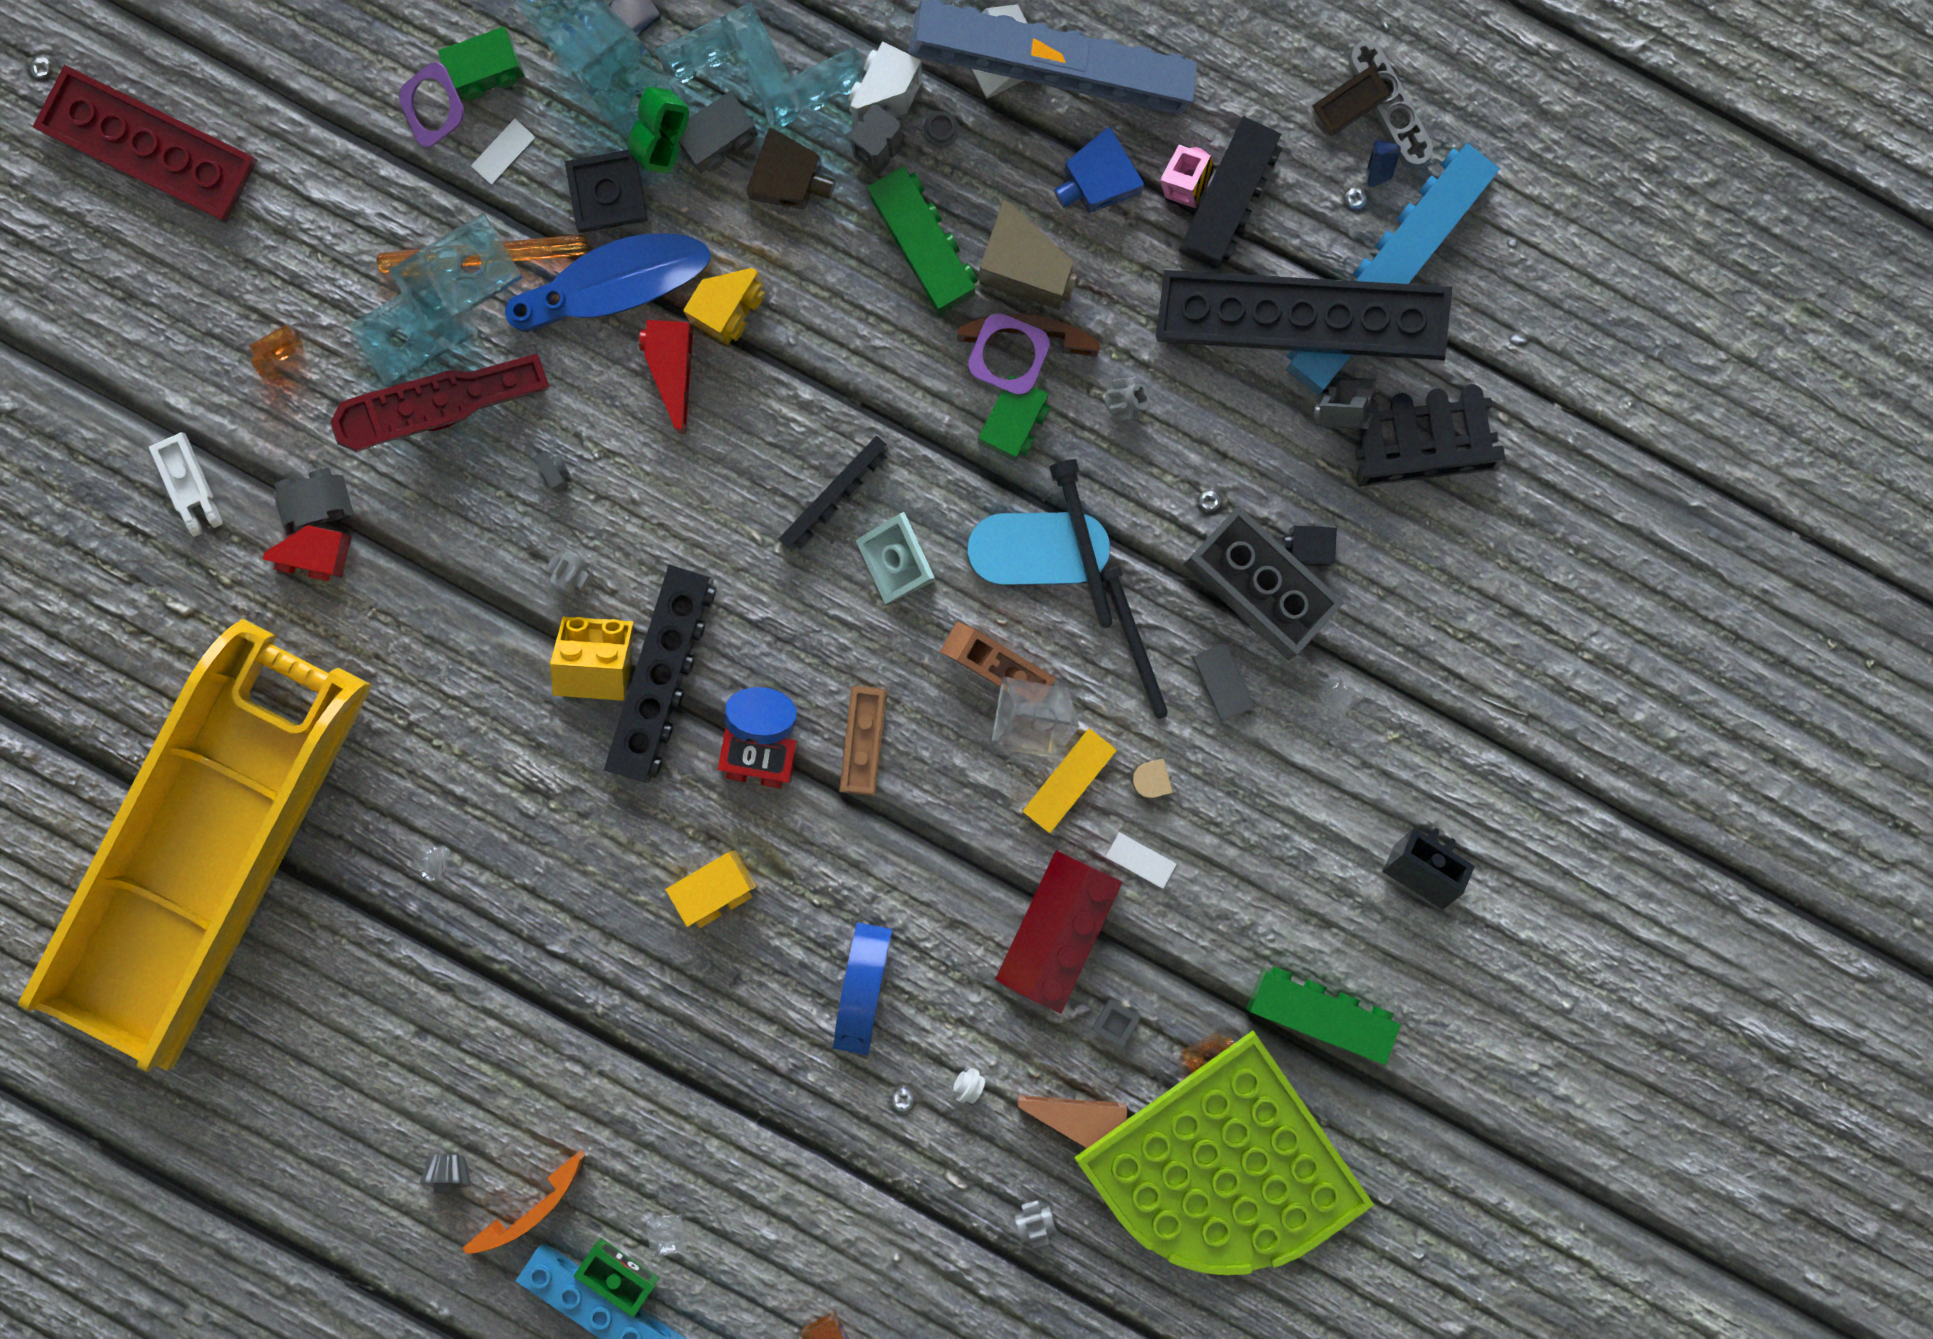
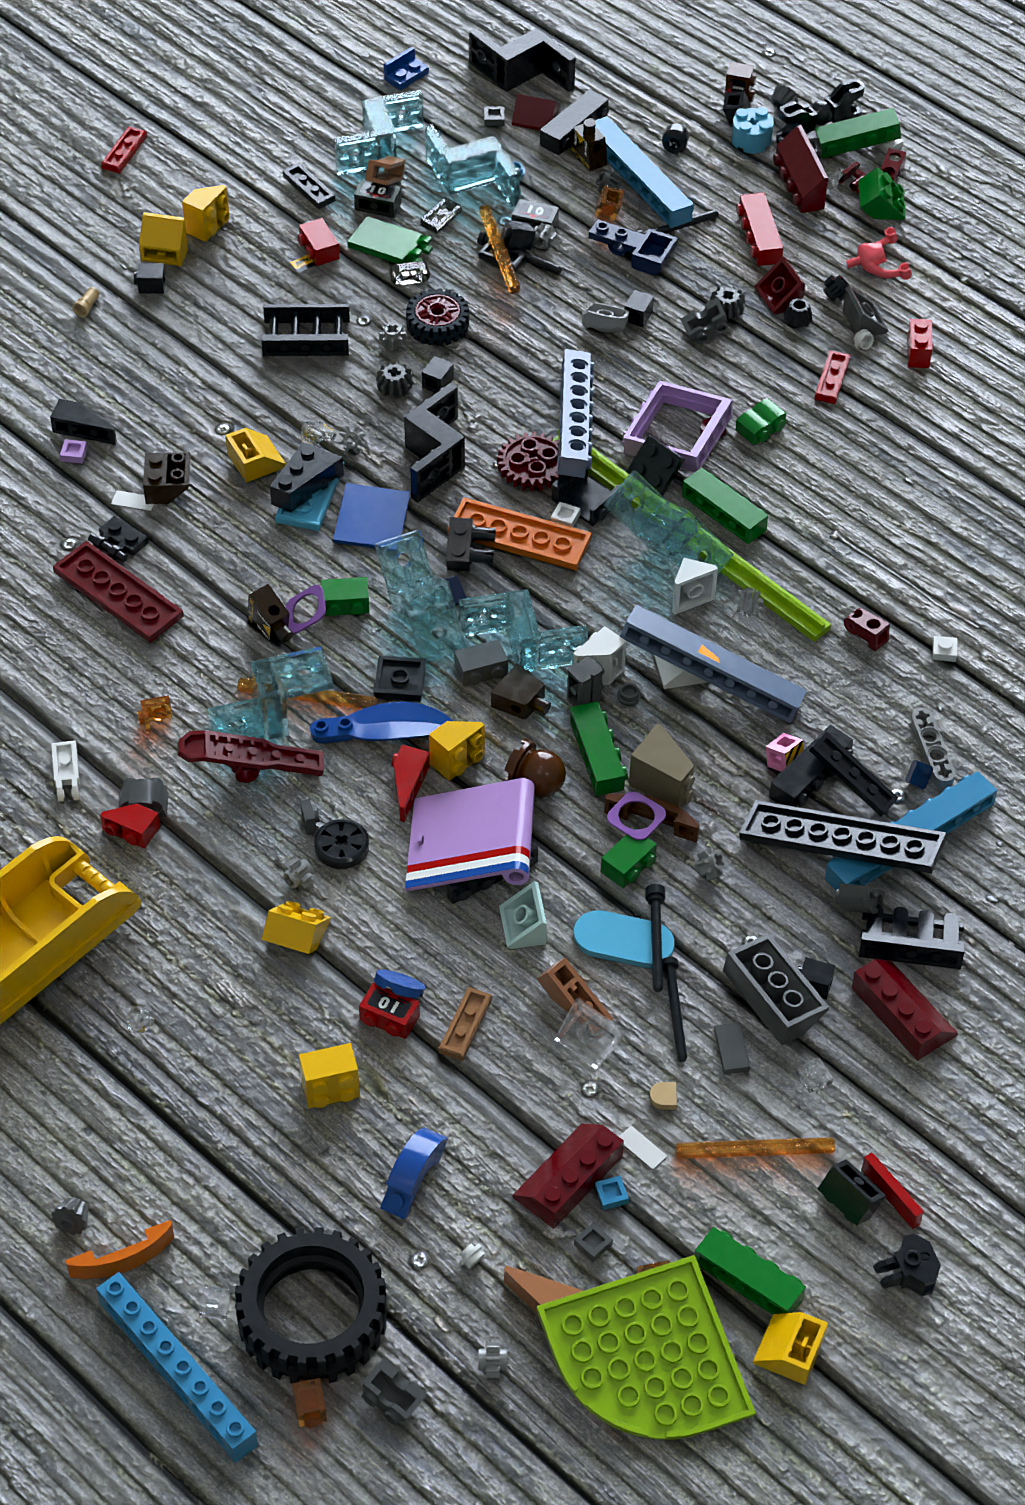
camera: 15 degrees right, 35 degrees down
white sticker [471,119,535,185] -> none
green brick [573,1237,660,1318] -> none
black brick [604,564,717,783] -> none
green brick [628,86,689,174] -> none
yellow tile [1022,728,1117,833] -> none
blue torso [1054,127,1144,213] -> none
dark brown tile [1312,65,1392,136] -> none
none -> black plate [88,516,149,562]
none -> black tyre [235,1227,388,1386]
none -> dark brown torso [247,584,293,643]
none -> black wheel [314,819,369,869]
none -> dark grey cylinder [362,1358,428,1425]
none -> lavender door [405,778,535,892]
none -> reddish brown tile [503,738,566,798]
none -> dark azure plate [594,1175,629,1210]
none -> clear orange axle [675,1137,835,1159]
none -> yellow slope [752,1312,828,1385]
none -> black plate [809,732,898,817]
none -> dark red slope [852,959,958,1061]
none -> red tile [861,1152,923,1229]
none -> black hinge [873,1233,941,1296]

